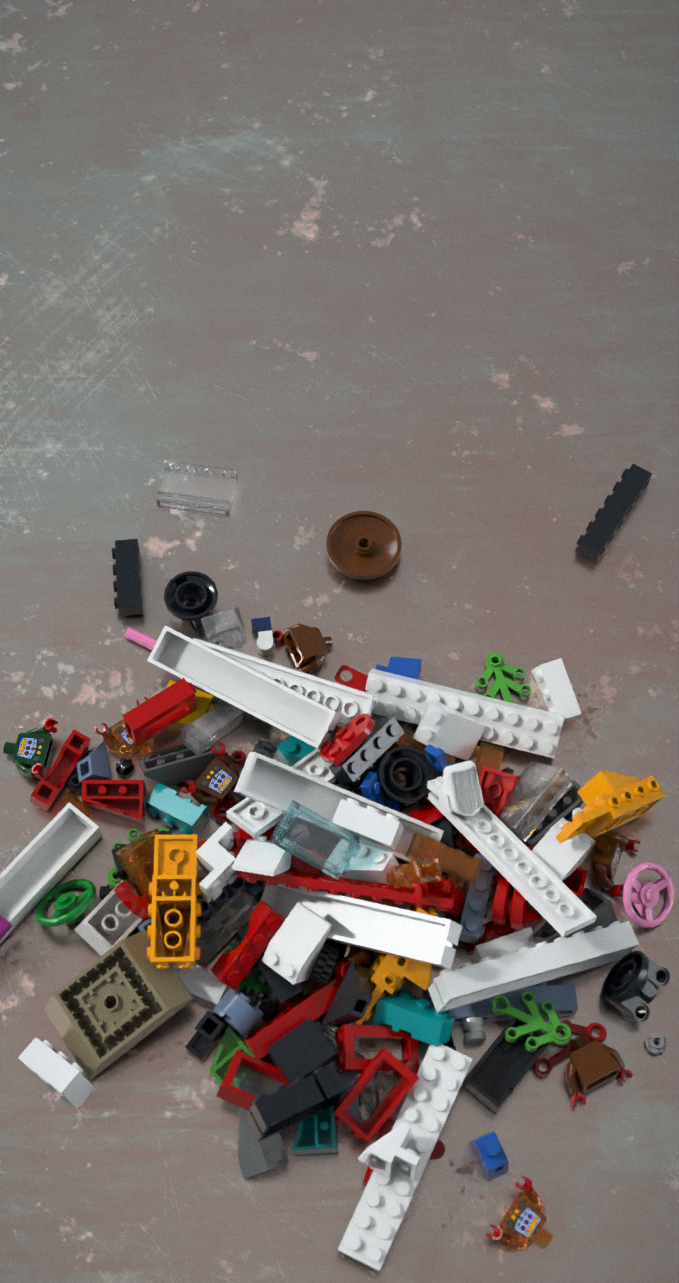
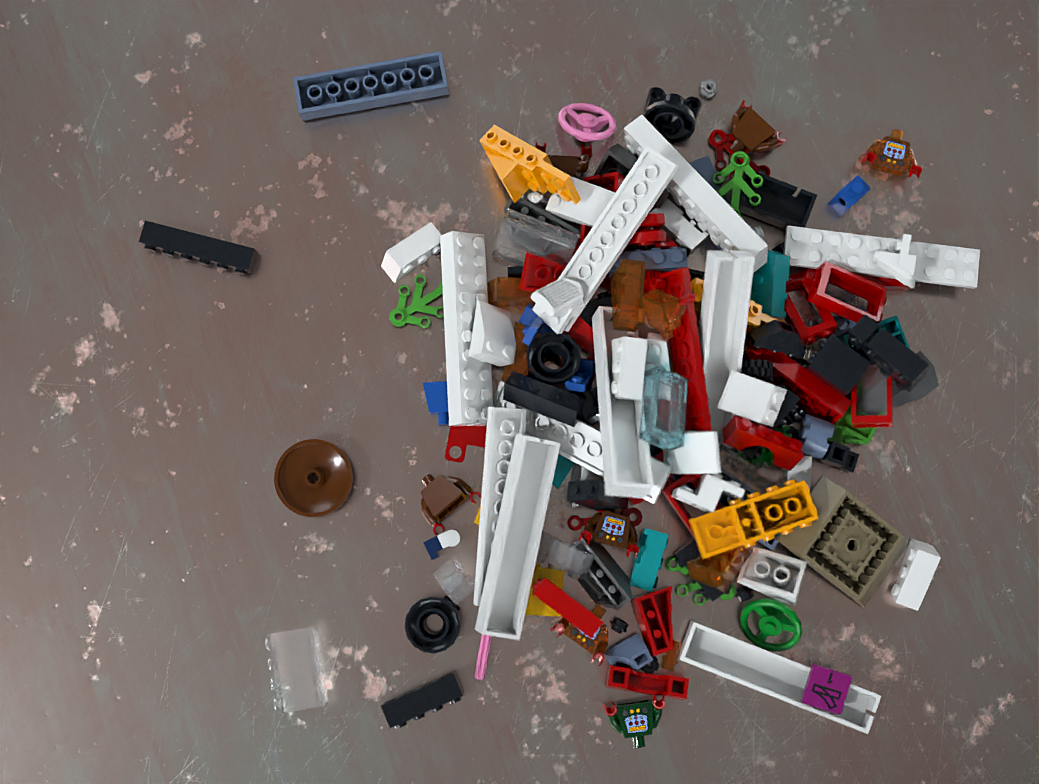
camera: 105 degrees left, 20 degrees up
red slope [114,880,150,921] -> none
red plate [318,713,375,767] -> none

